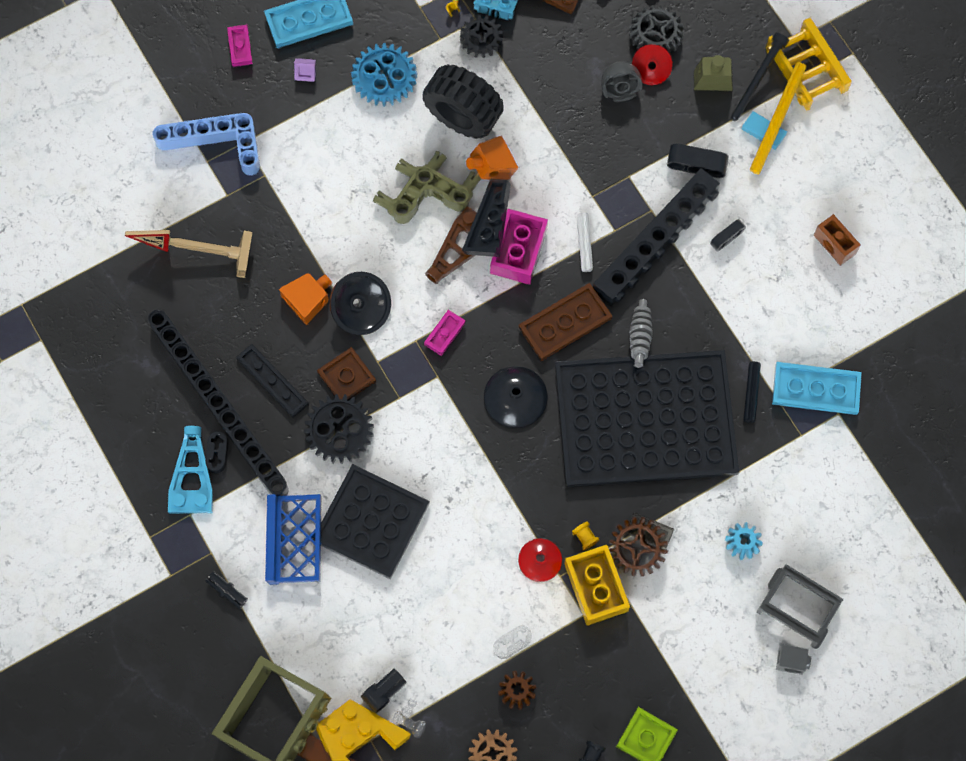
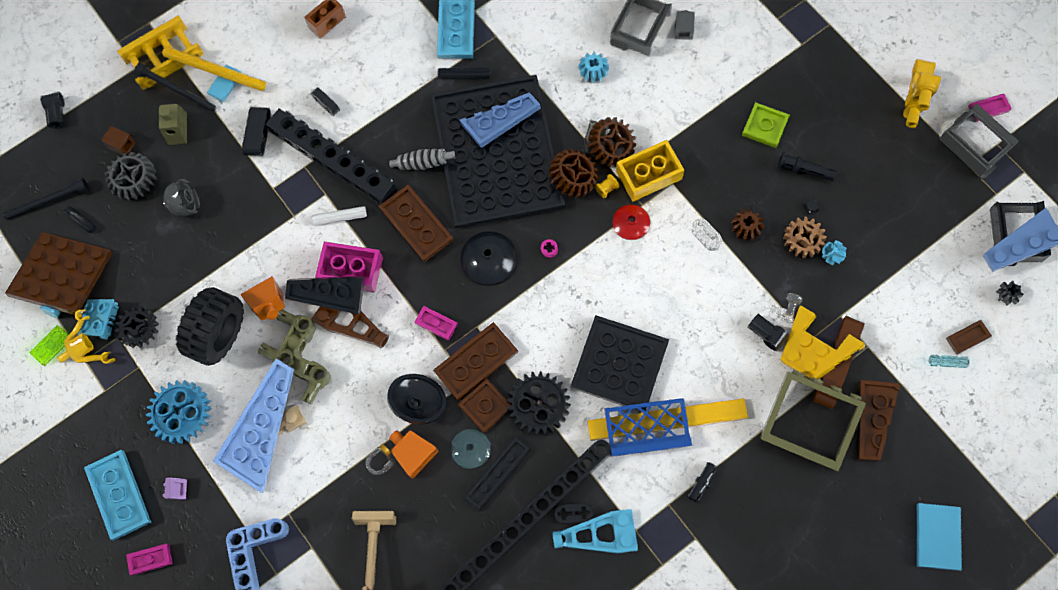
camera: 90 degrees left, 0 degrees up
red dish [632,44,672,85] -> none
none -> reddish brown brick [101,126,136,155]
none -> light blue wing [213,359,294,493]
none -> tan plate [278,405,307,435]
none -> clear piece [365,444,394,475]
none -> reddish brown plate [433,322,518,401]
none -> clear light blue dish [451,429,490,469]
none -> medium blue wing [460,93,541,148]
none -> dark pink bush [541,239,558,258]
none -> reddish brown gear [549,148,599,198]
none -> yellow tile [587,398,748,441]

